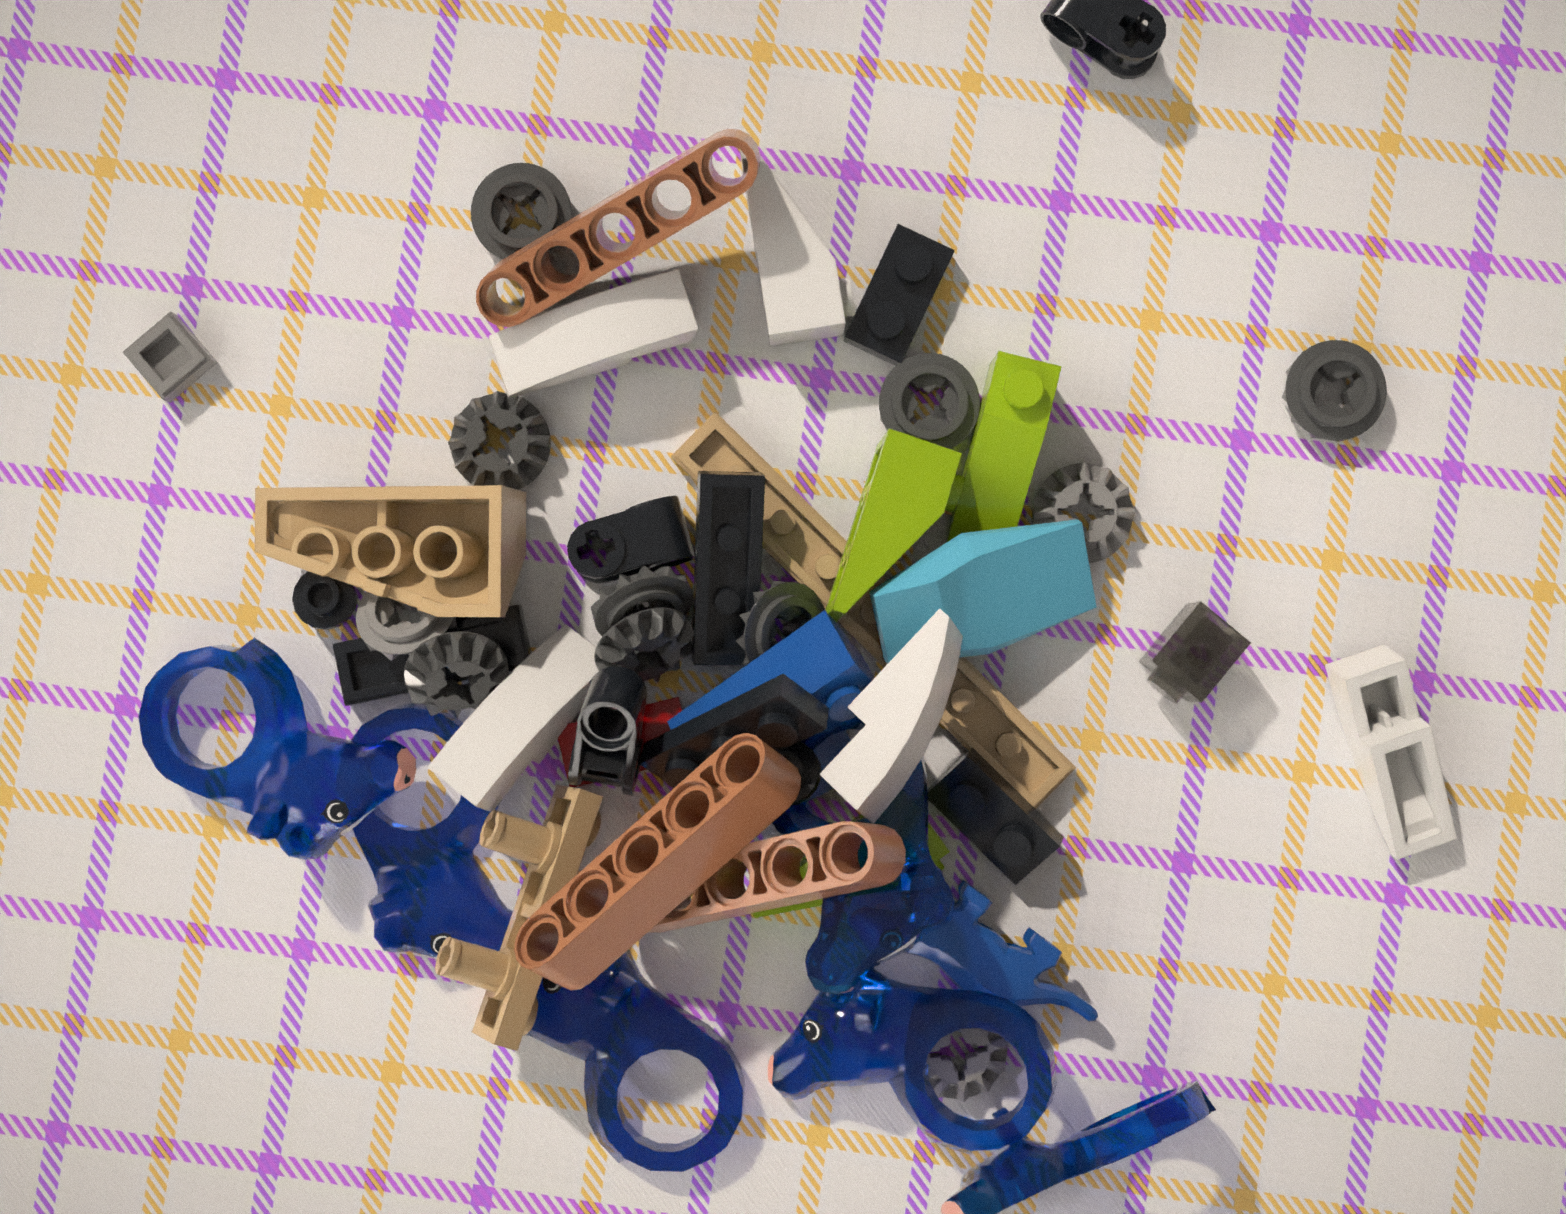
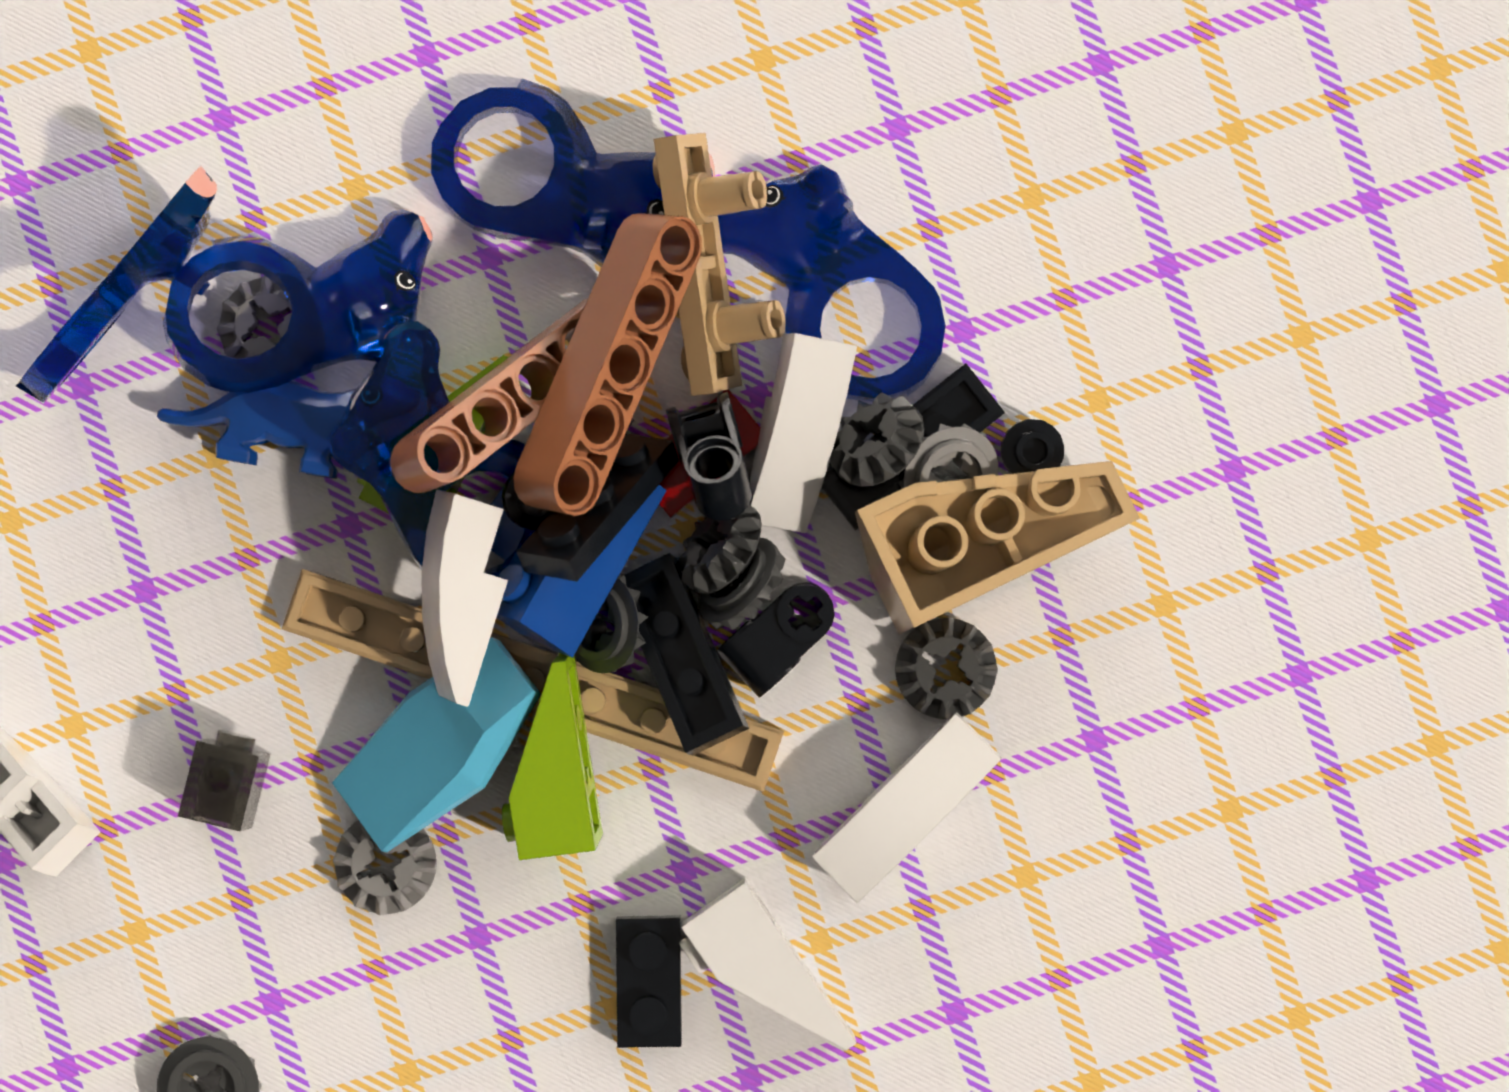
camera: 155 degrees right, 0 degrees up
light grey tile [123,311,218,403] -> none
clear blue animal [138,637,416,860] -> none
dark grey gear [471,163,572,259] -> none
nougat beam [476,129,760,327] -> none
dark grey gear [879,353,980,449] -> none
black plate [925,747,1064,885] -> none
lime slope [946,351,1062,543] -> none

